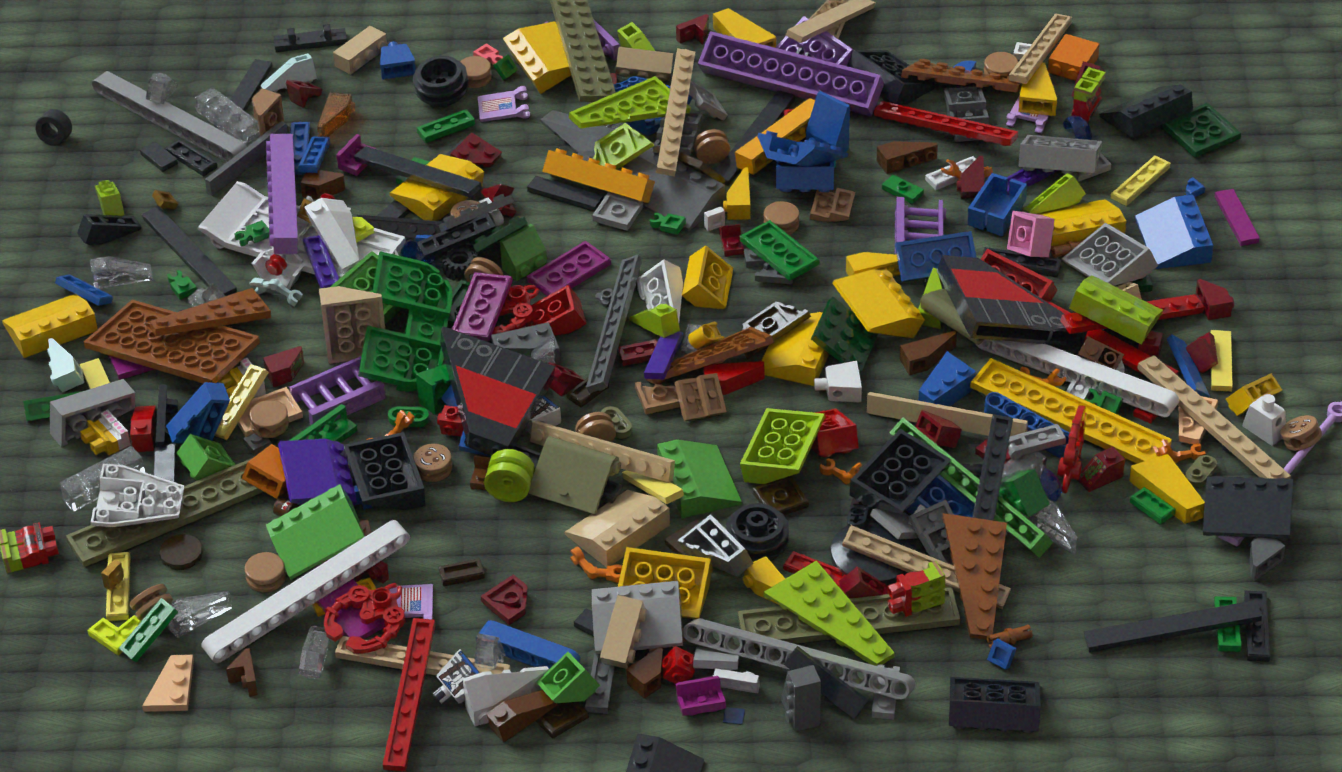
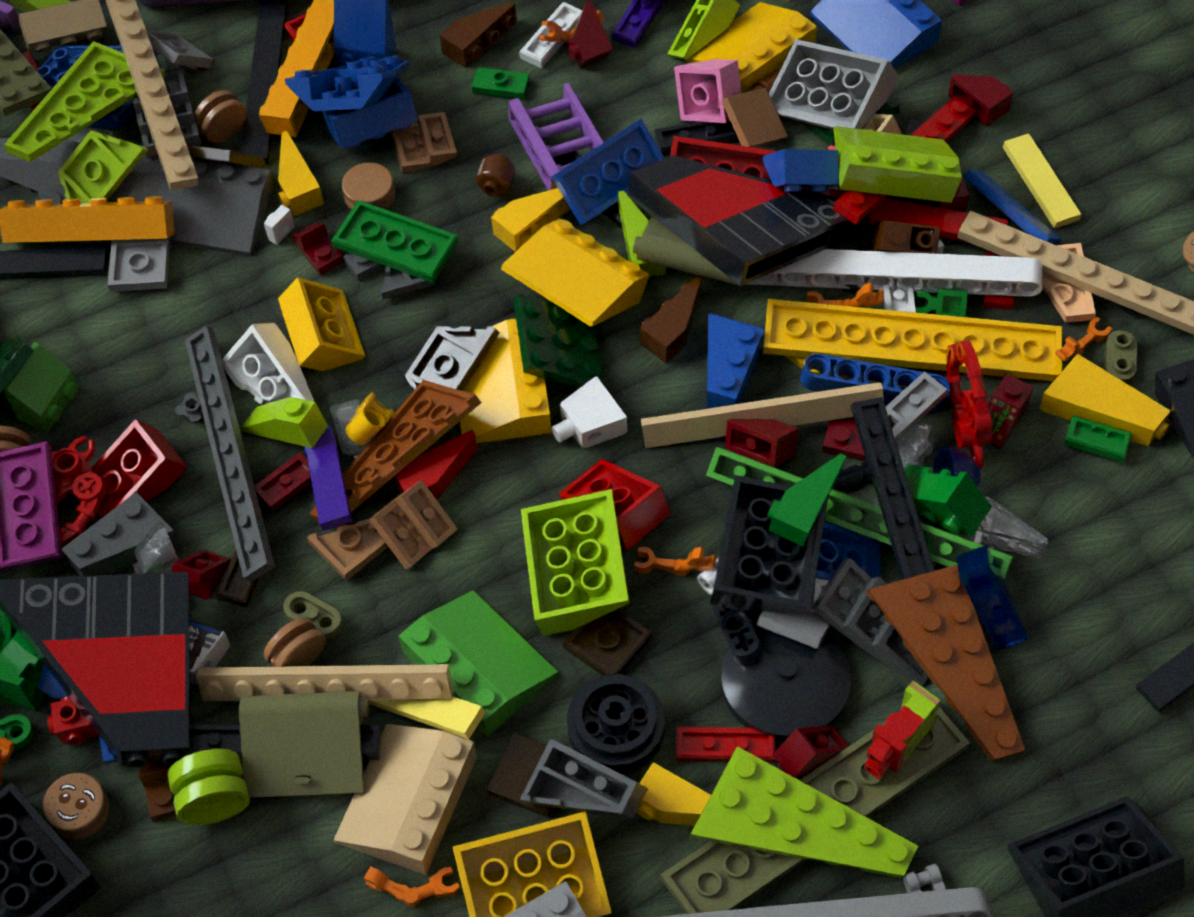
camera: 25 degrees left, 15 degrees up
magenta tile [527,241,611,296] -> none
green plate [649,213,686,235] -> none
tan tile [842,525,1011,609] -> none
blue piece [967,173,1027,236] -> none
dark orange pin [987,624,1033,648] -> none
blue tile [987,639,1016,669] -> none
dark red slope [1186,332,1218,374] -> none
yellow slope [1226,373,1282,416] -> none
white torso [1242,394,1286,446] -> none
none -> reddish brown head [476,153,515,196]
none -> medium nougat tile [722,88,788,148]
none -> blue slope [763,149,839,193]
none -> green slope [767,453,846,547]
none -> clear blue slope [956,545,1028,650]

